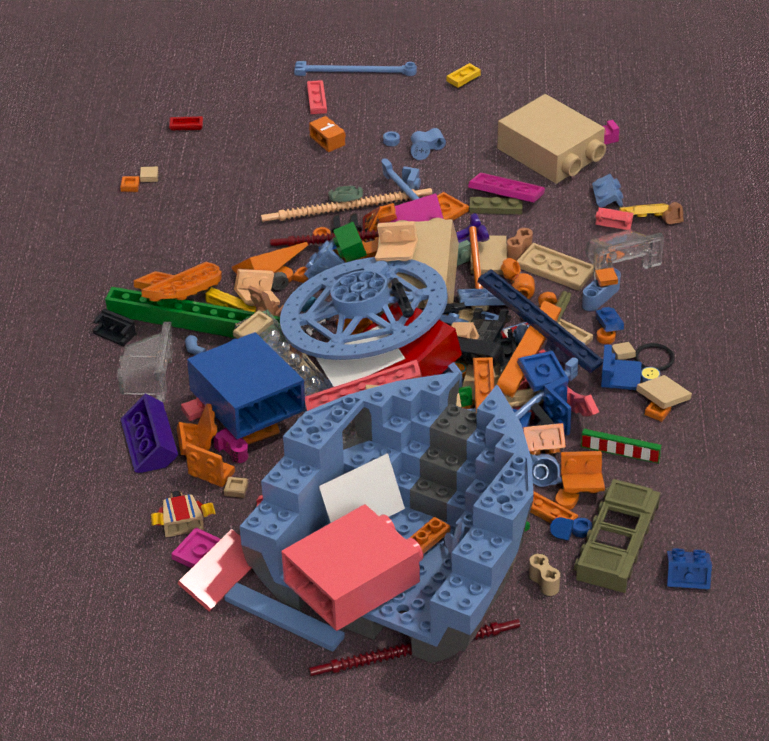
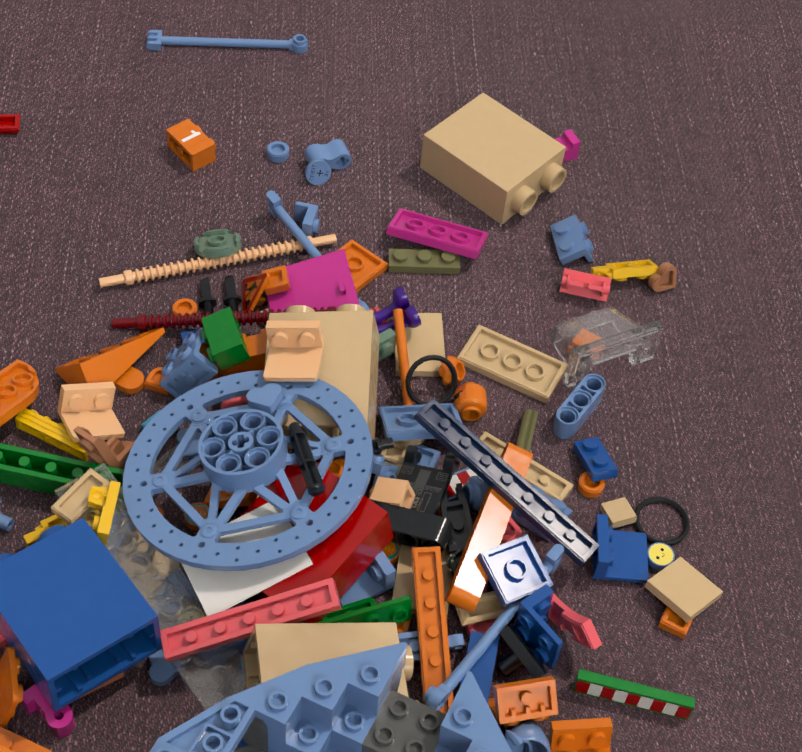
camera: 10 degrees left, 10 degrees up
dark grey tile [272,272,289,290] -> none
coral tile [307,80,327,114] -> none
yellow plate [446,63,481,88] -> none
nougat axle [507,228,533,261] -> none
orange tile [538,292,557,307] -> none
orange tile [595,268,618,287] -> none
none -> yellow hinge [87,481,121,546]
none -> black tyre [405,355,458,405]

